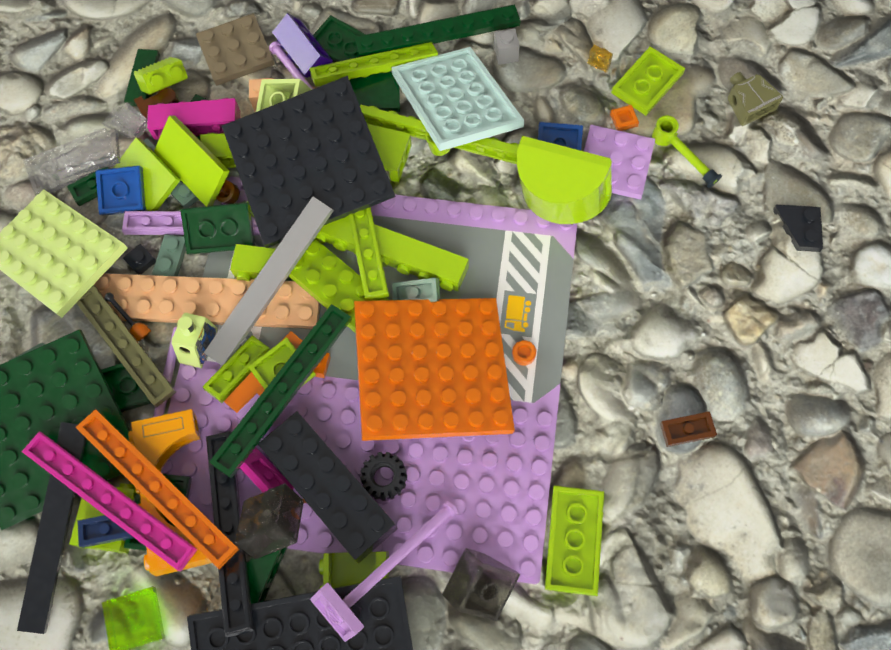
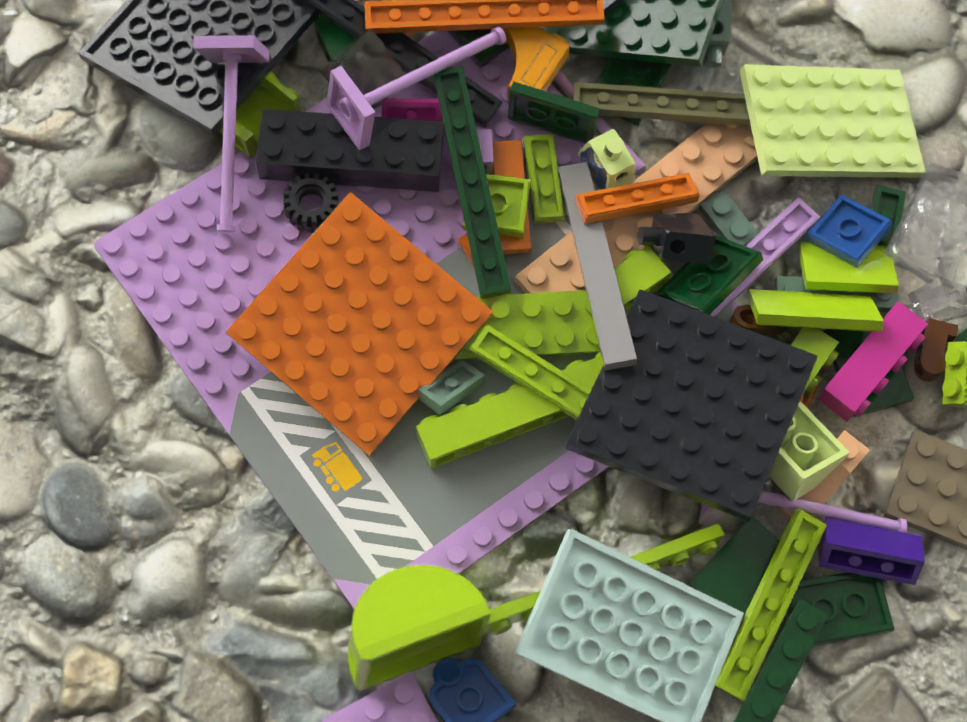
camera: 125 degrees right, 0 degrees up
hinge [104,293,151,342] -> none
black plate [123,244,156,275] -> none
lime panel [367,123,412,182] -> none
clear smoke slope [442,548,520,621] -> none
orange tile [512,340,536,366] -> none
lime tile [545,485,604,597] -> none
reddish brown plate [660,411,717,447] -> none
none -> lavender tile [326,26,506,151]
none -> dark green tile [508,81,600,144]
none -> orange tile [575,173,700,224]
none -> black torso [637,213,716,264]

